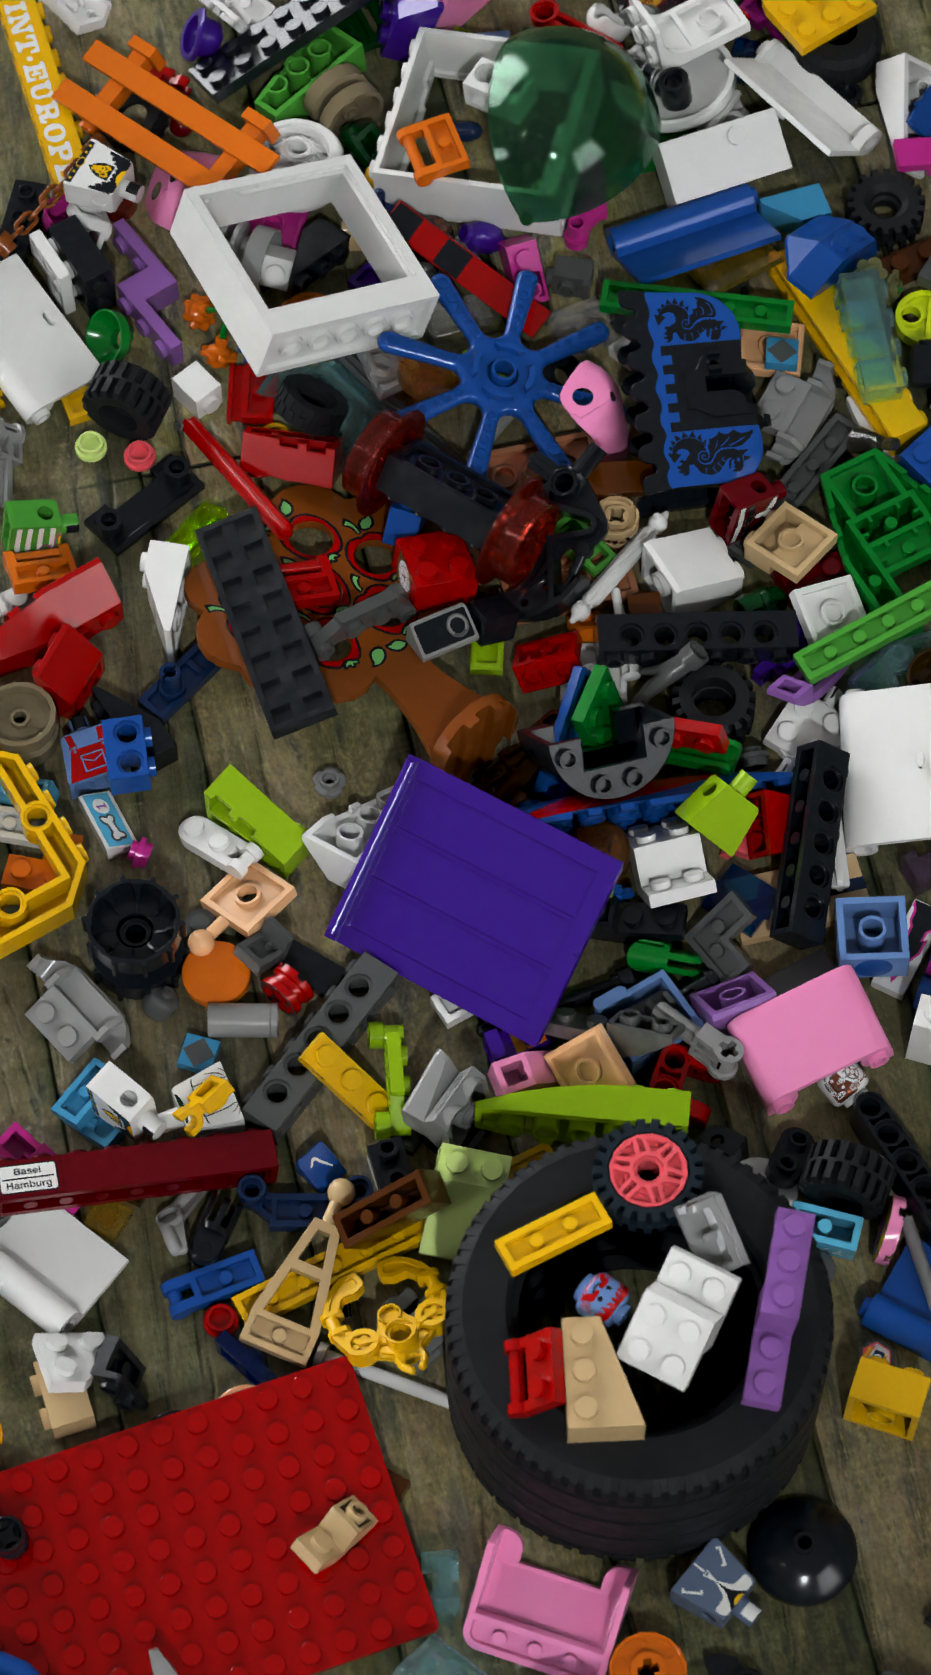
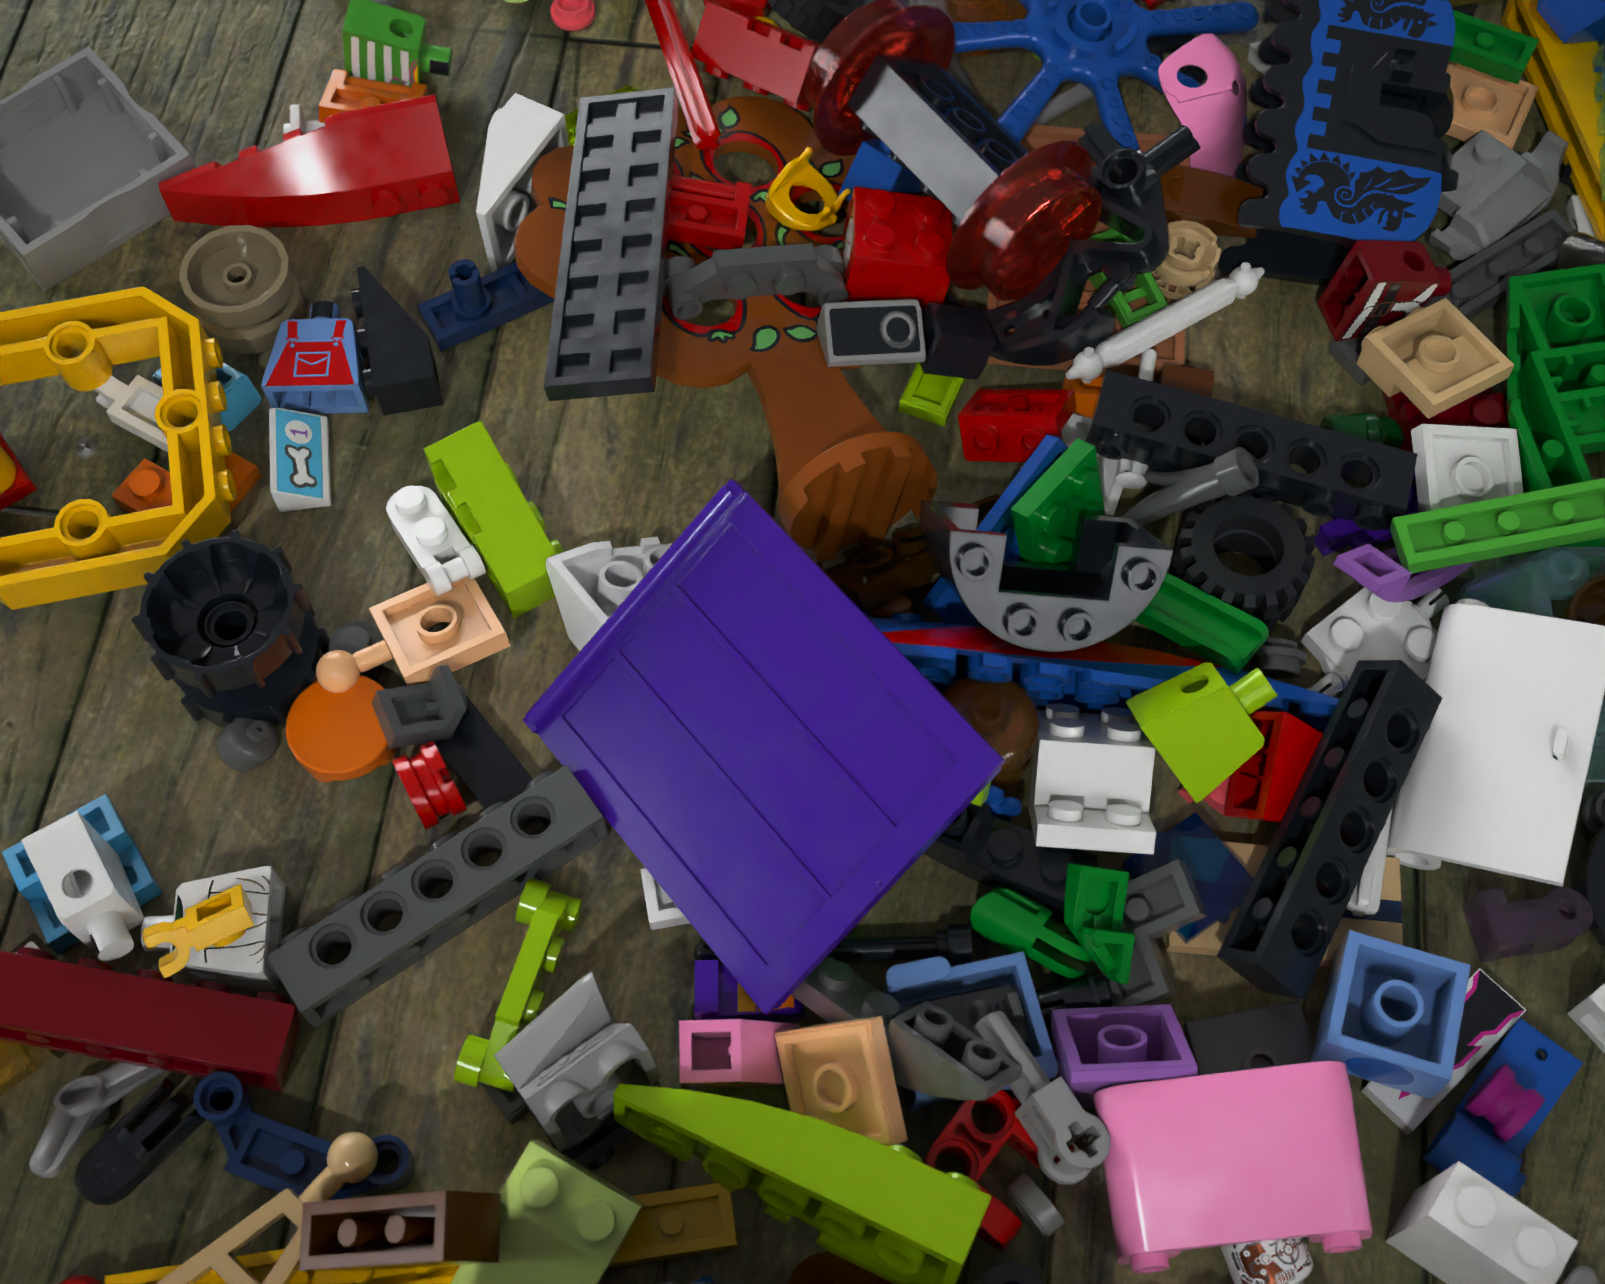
camera: 20 degrees right, 0 degrees up
light grey plate [25,954,130,1064] -> none
red slope [32,622,105,720] -> none
black brick [84,453,205,557] -> none
blue brick [101,715,157,795] -> none
dark pink plate [126,836,154,870] -> none
blue plate [160,1249,266,1320] -> none
tile [177,1033,221,1073] -> none
light grey pin [207,1003,279,1038] -> none
blue slope [296,1141,347,1193] -> none
yellow plate [297,1032,388,1130] -> none
light grey plate [313,767,346,799] -> none
black hips [367,1137,412,1191] -> none
white slope [640,527,745,613] -> none
red plate [671,717,730,754] -> none
dark azure tile [764,337,799,372] -> none
none -> yellow piece [765,147,851,232]
none -> light grey tile [1006,1173,1064,1237]
none -> green slope [1064,863,1135,984]

